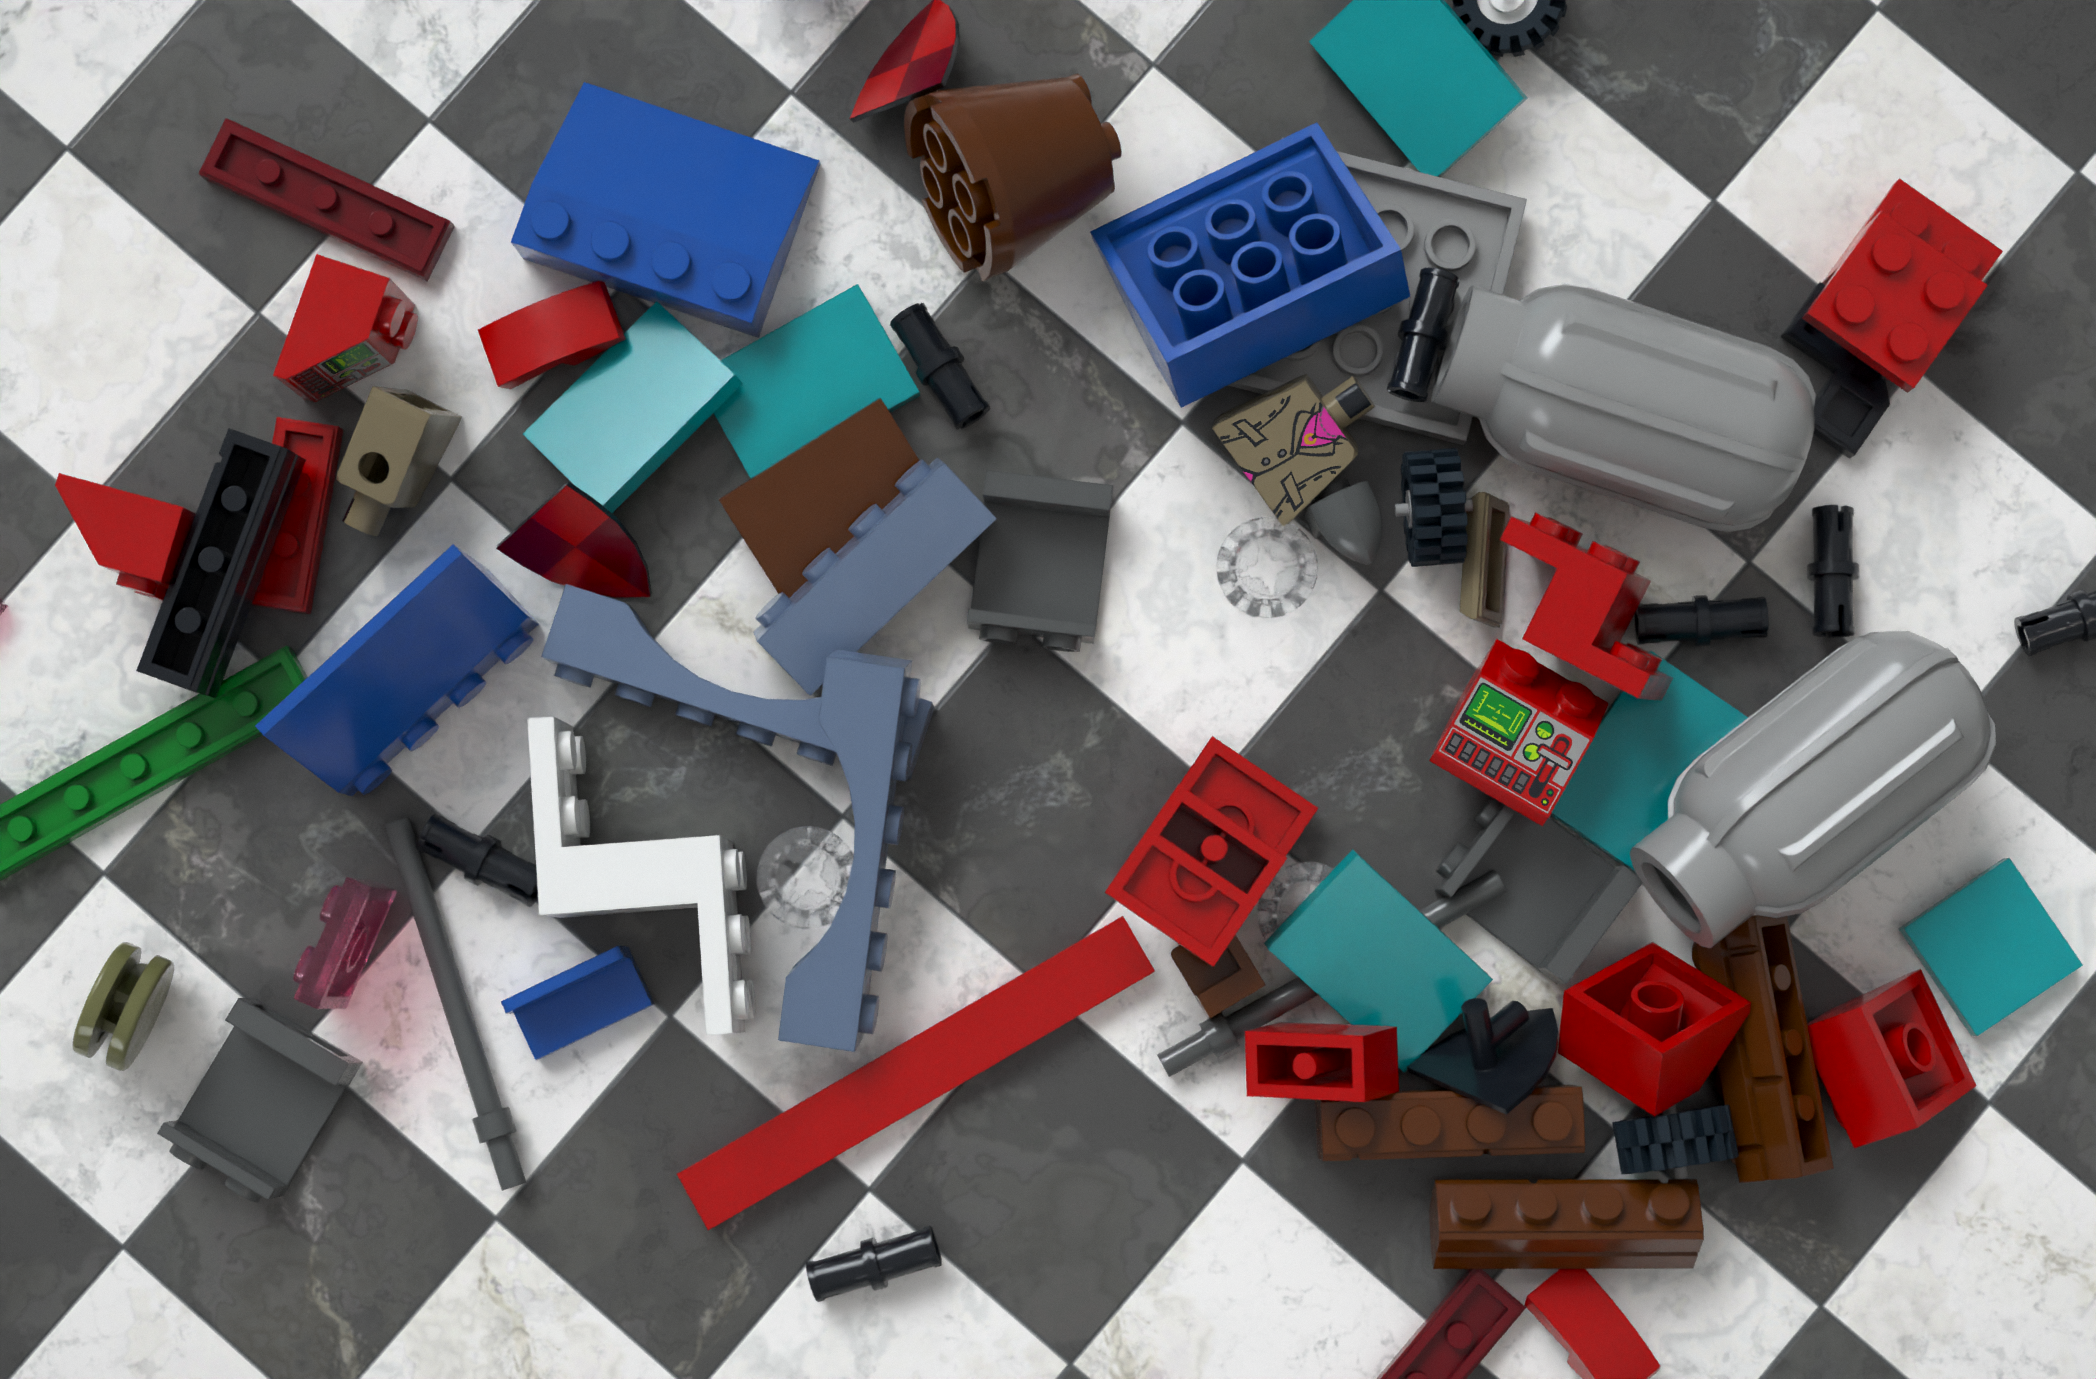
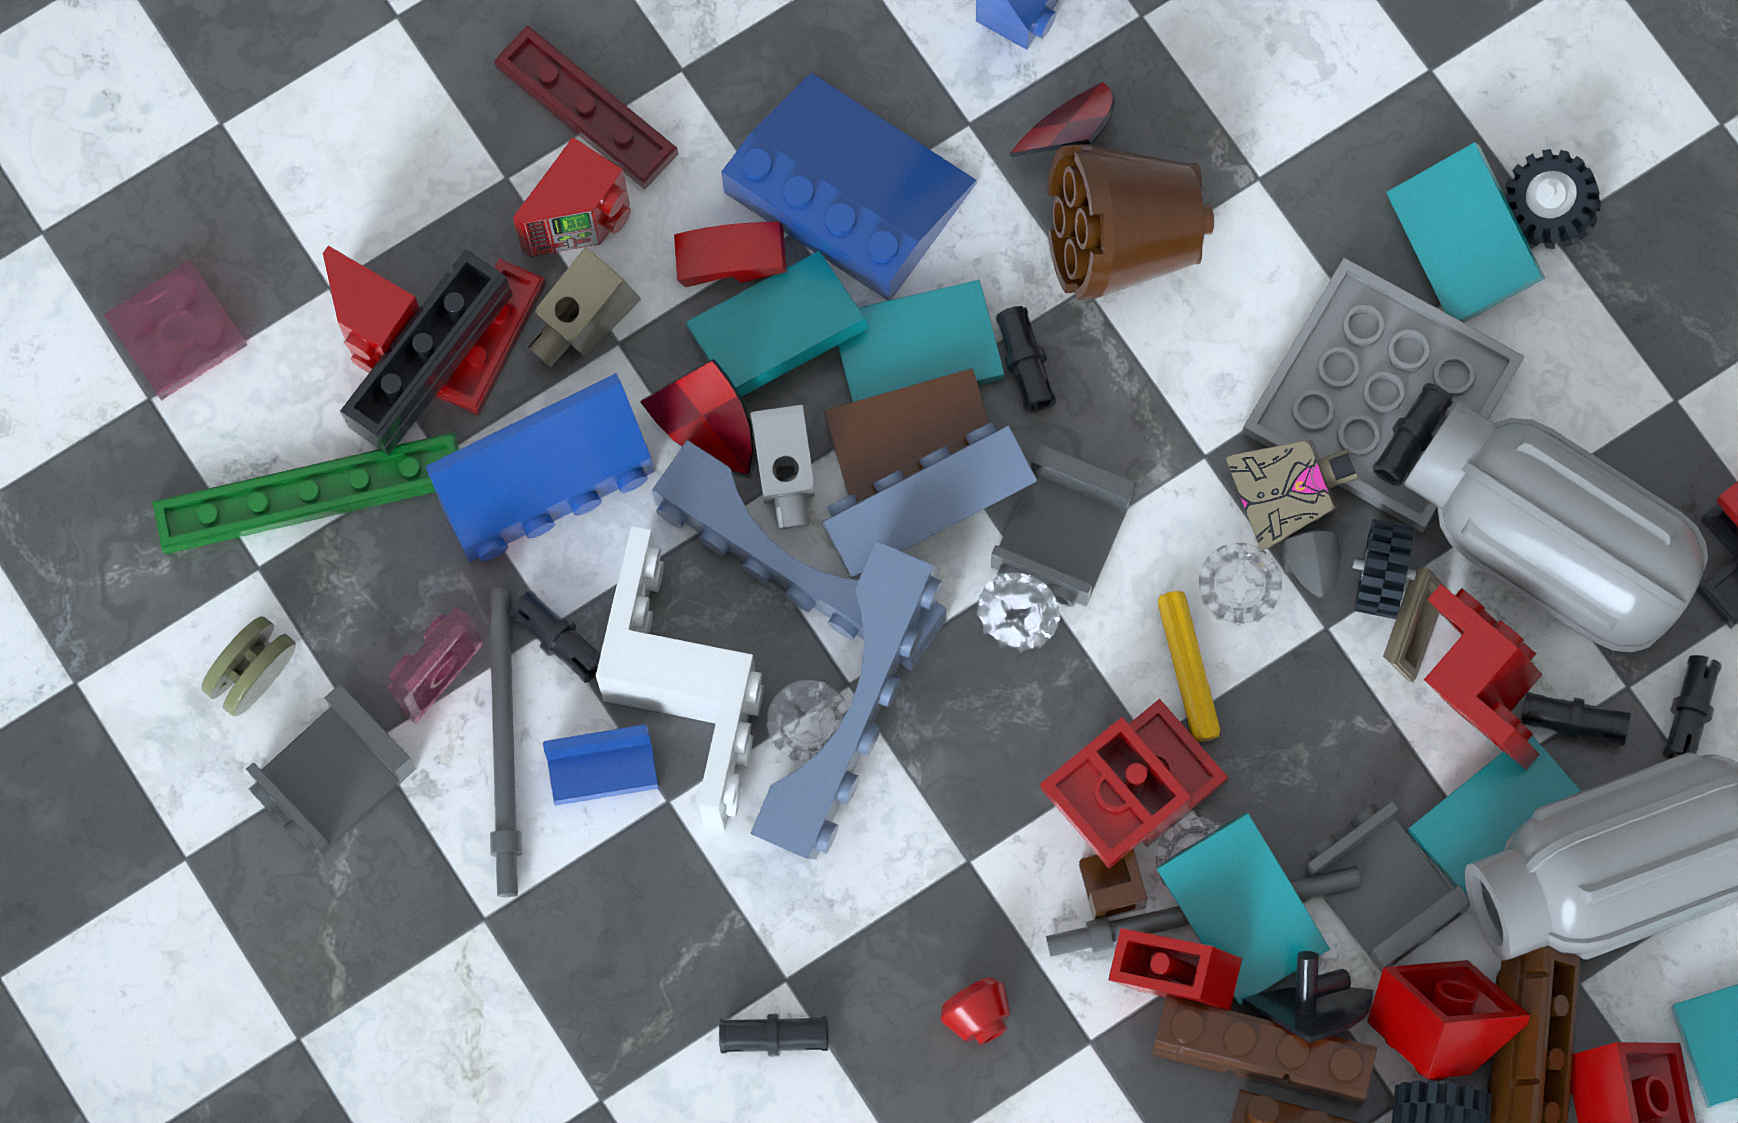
camera: 15 degrees right, 10 degrees down
red tile [677,916,1155,1230] -> none
blue slope [1090,122,1411,408] -> none
slope [1429,639,1609,827] -> none
none -> light grey torso [751,405,815,530]
none -> red cone [940,977,1010,1046]
none -> clear gear [976,572,1060,654]
none -> yellow axle [1158,591,1220,742]

